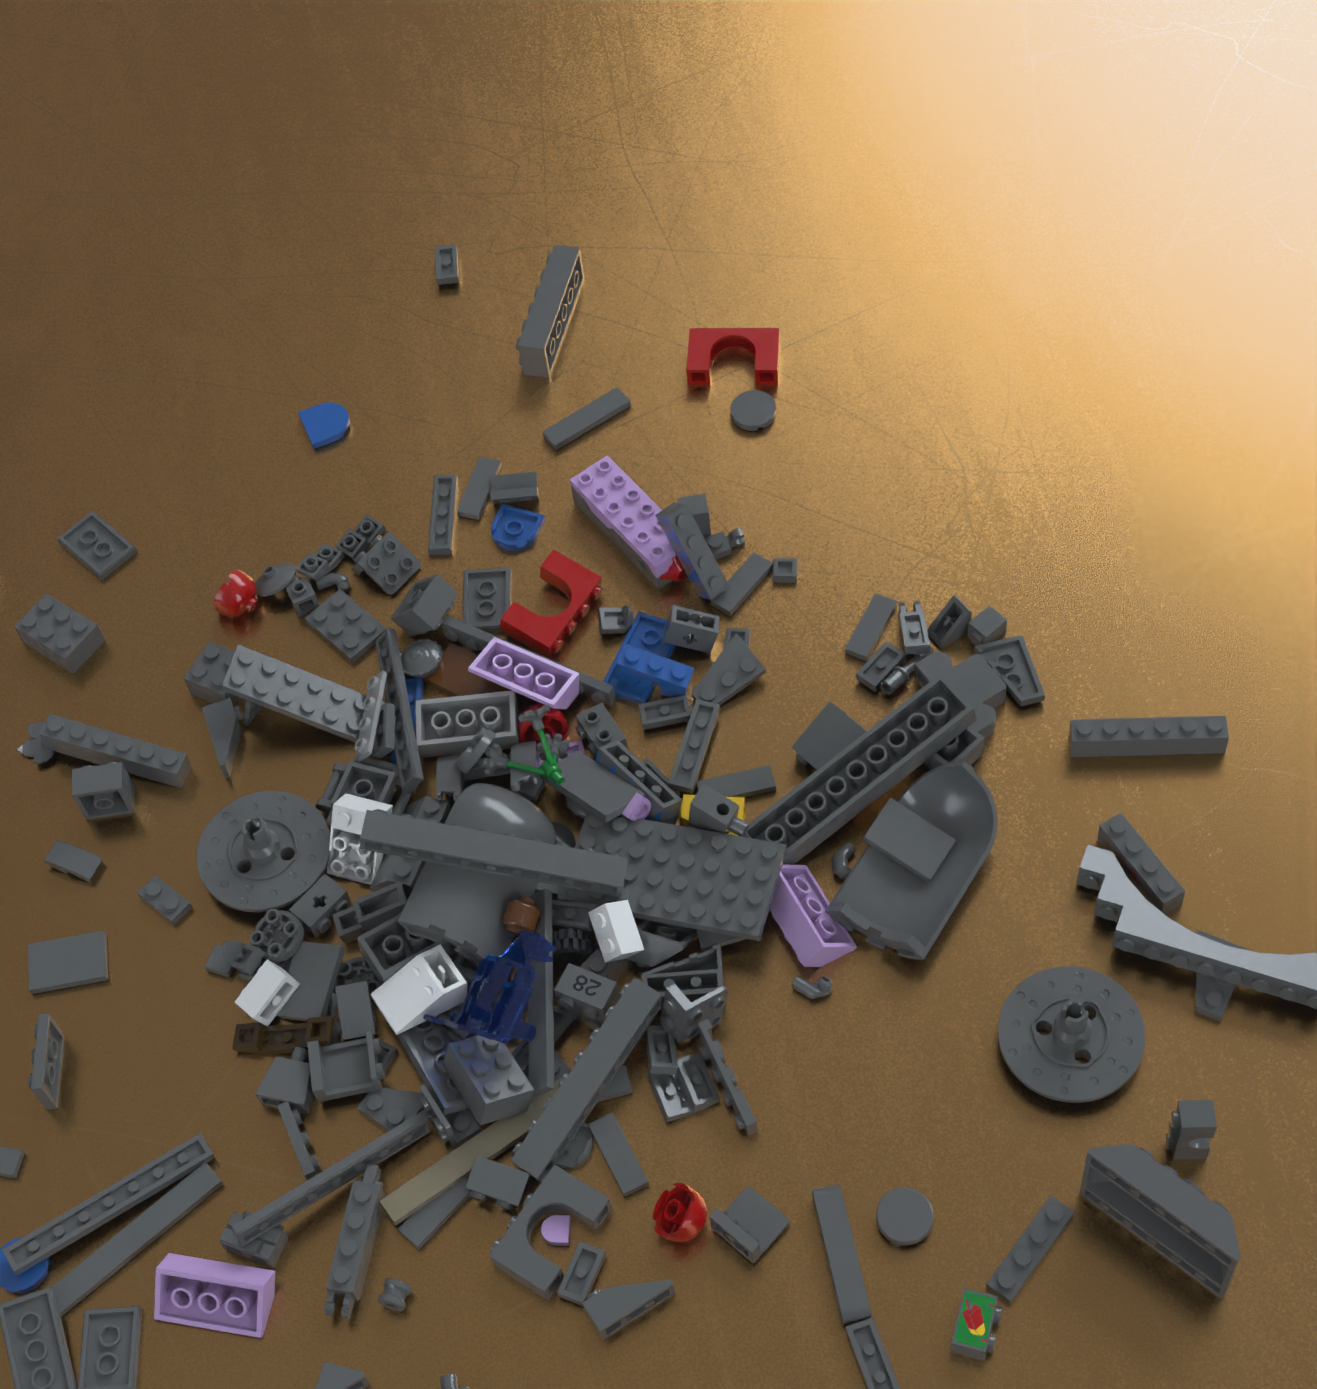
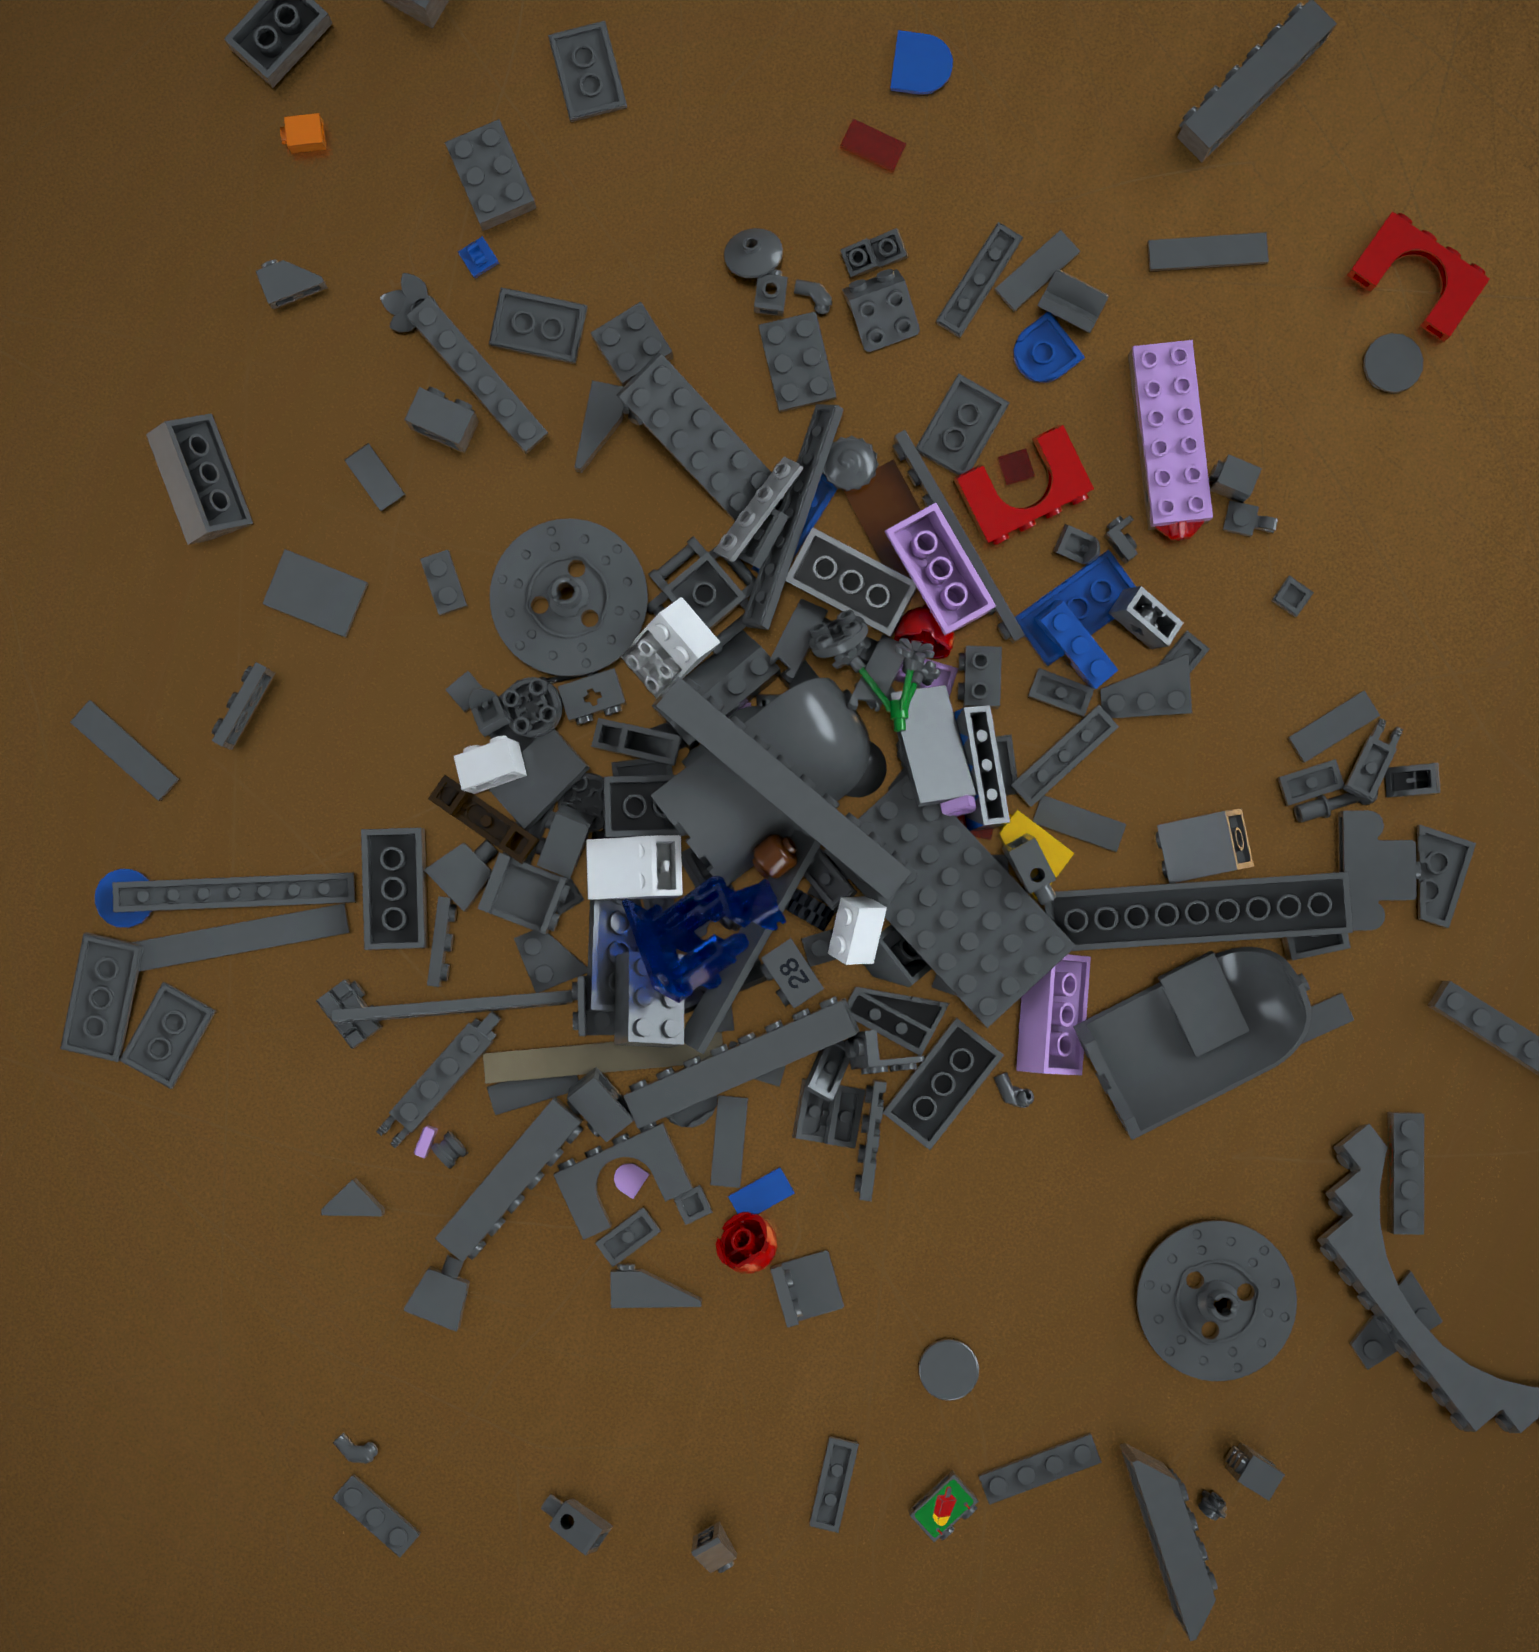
camera: 25 degrees right, 30 degrees up
lavender slope [154,1253,275,1338] -> none
red cylinder [213,569,258,617] -> none
dark grey slope [295,544,345,580] -> none
dark grey brick [390,574,458,637] -> none
dark grey brick [655,502,730,600] -> none
dark grey tile [711,552,773,617] -> none
dark grey beam [812,1184,871,1324] -> none
dark grey arm [832,842,856,879] -> none
dark grey brick [968,606,1007,646] -> none
none -> dark grey brick [361,828,428,950]
none -> lavender tile [414,1125,438,1158]
none -> dark grey brick [435,1097,584,1262]
none -> blue tile [458,236,499,279]
none -> dark grey tile [488,287,588,365]
none -> dark grey plate [673,1185,713,1225]
none -> blue tile [728,1167,795,1214]
none -> clear red tile [840,119,906,172]
none -> dark grey brick [883,1017,1004,1150]
none -> clear red tile [997,448,1035,486]
none -> dark grey bracket [1103,515,1138,564]
none -> dark grey tile [1301,993,1354,1044]

